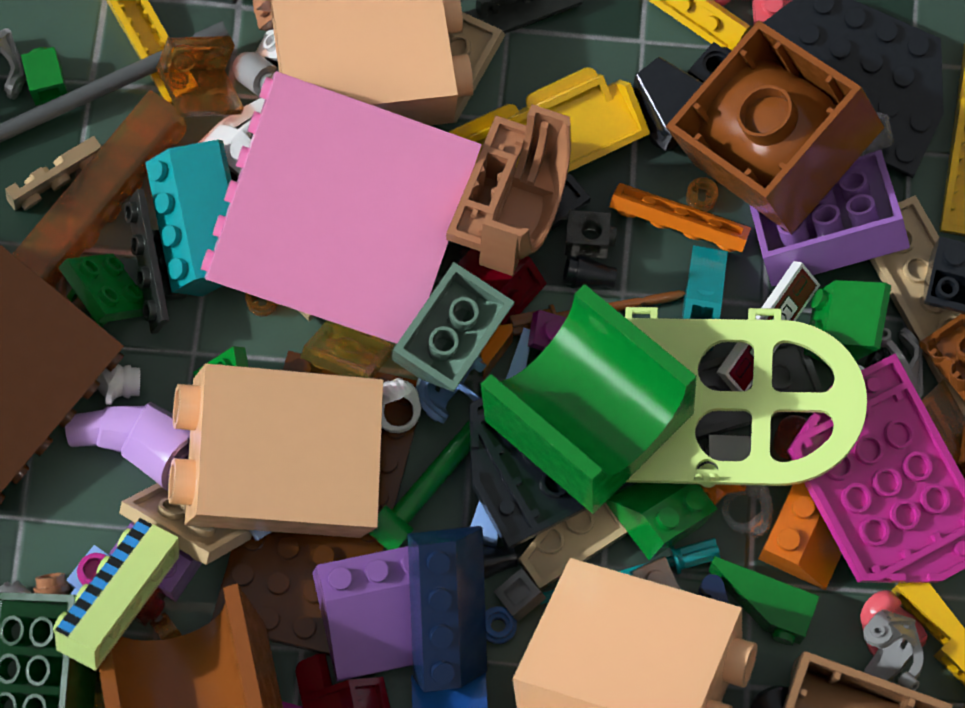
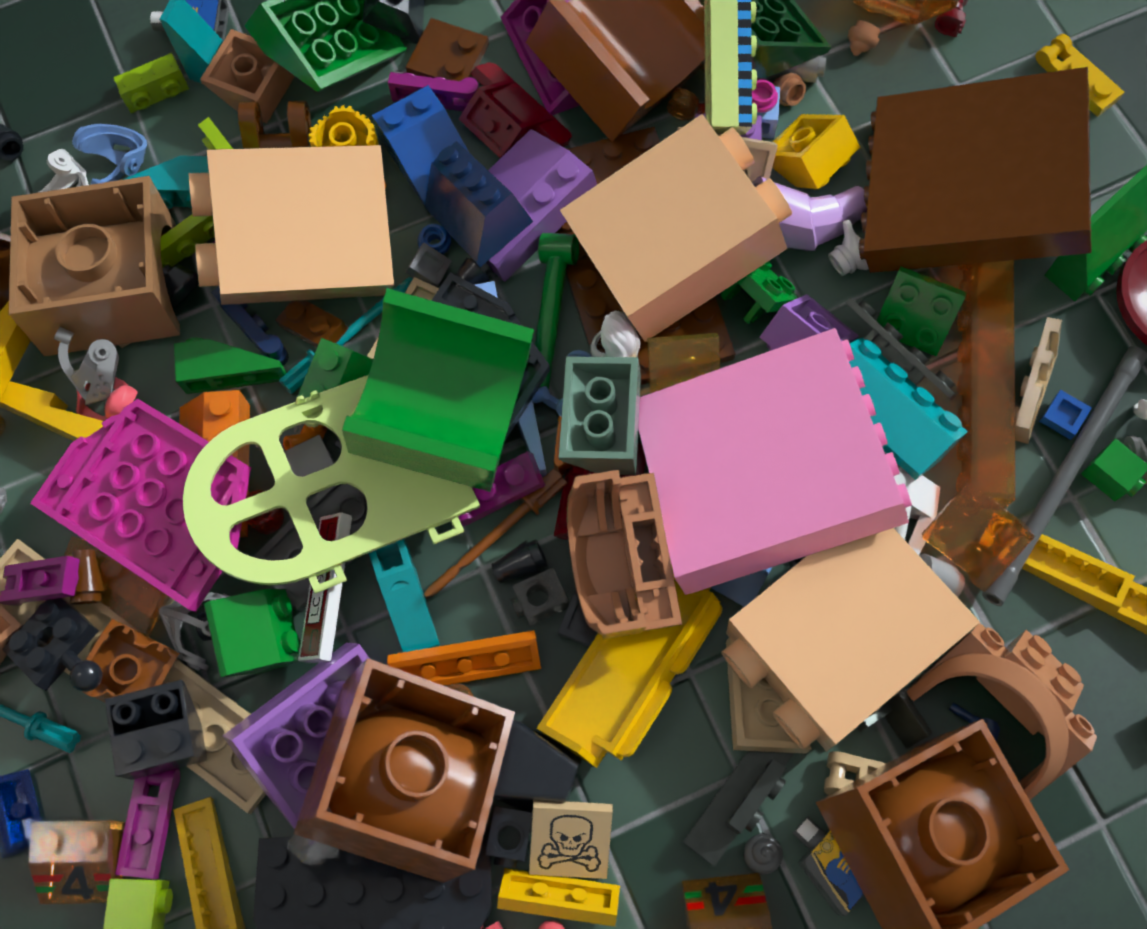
camera: 155 degrees right, 0 degrees up
none -> tan tile [529,800,612,879]
none -> medium lavender slope [760,294,859,351]
none -> yellow slope [772,114,861,189]
none -> blue plate [1039,389,1092,440]

